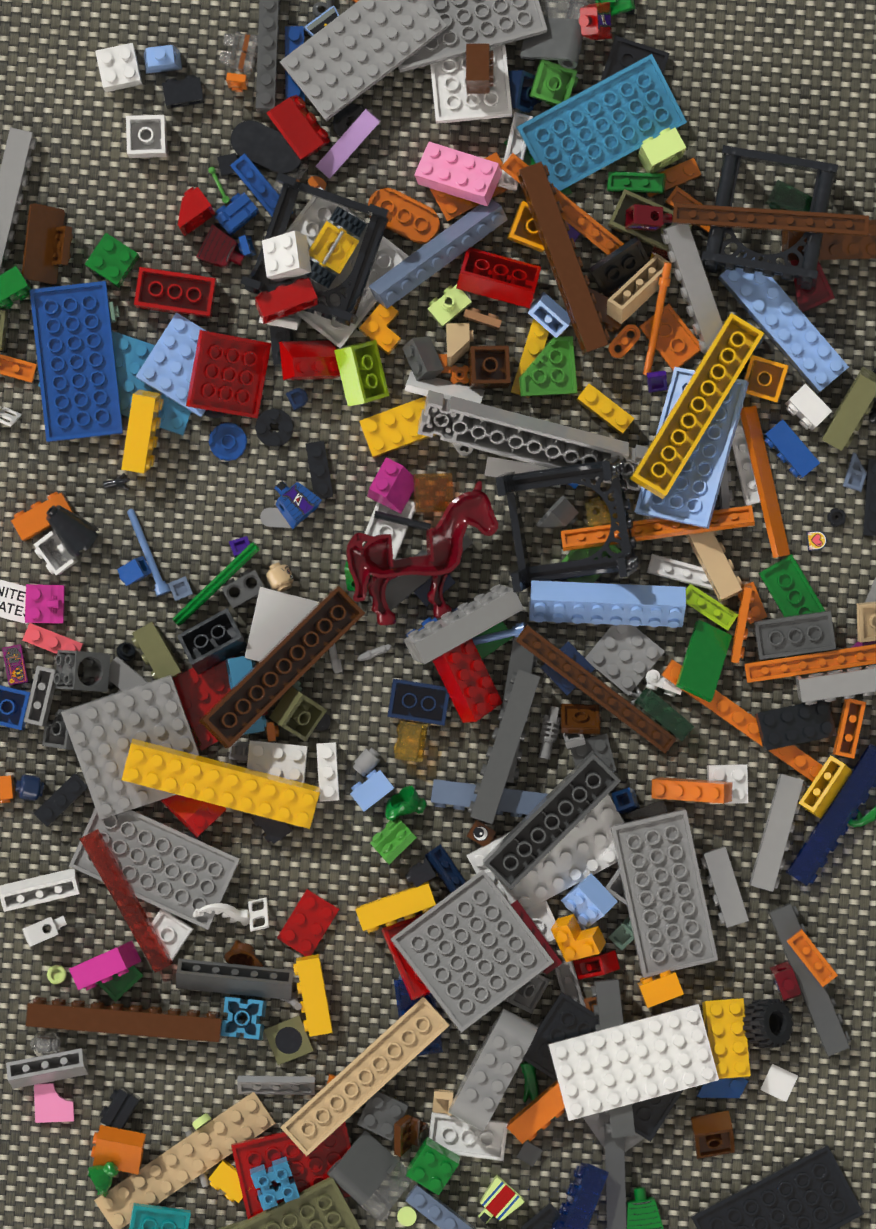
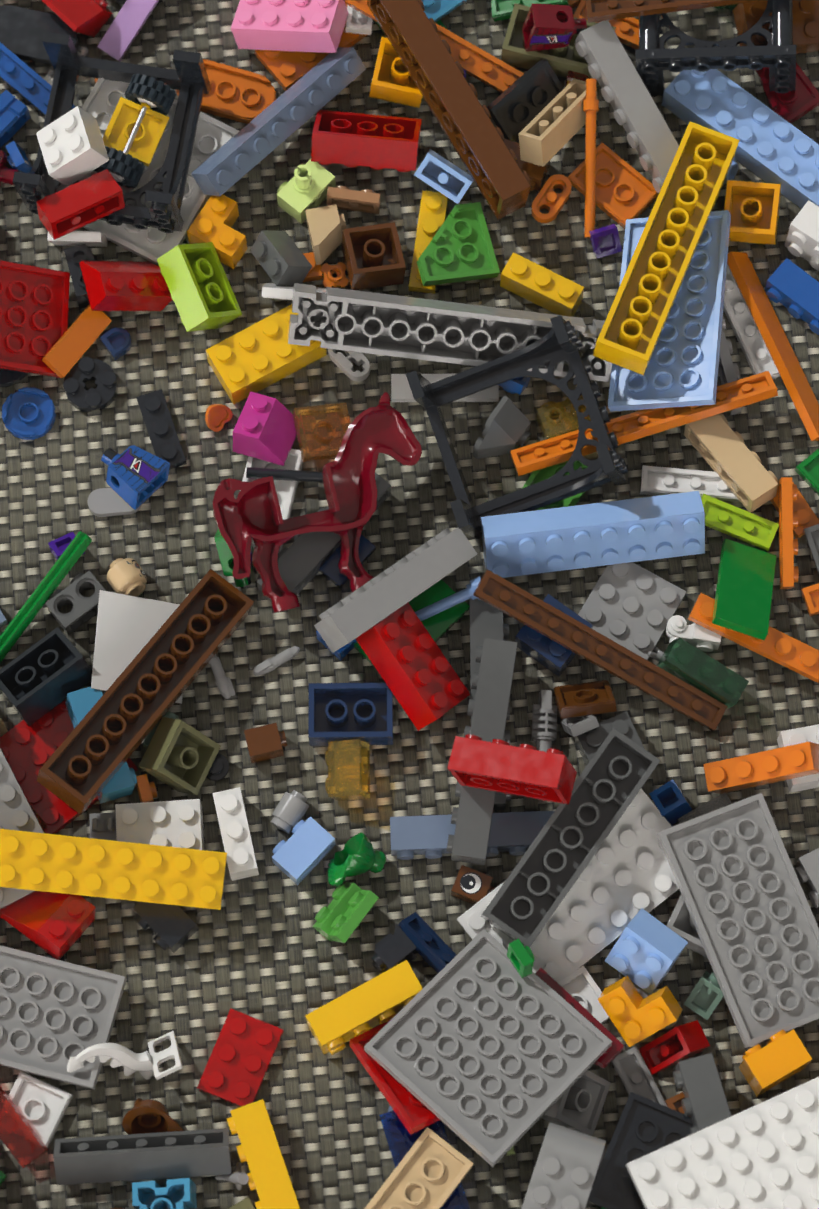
camera: 10 degrees left, 15 degrees down
none -> orange tile [42,304,112,378]
none -> orange piece [205,404,233,432]
none -> reddish brown brick [244,723,287,763]
none -> red brick [447,734,577,805]
none -> green plate [507,938,535,978]

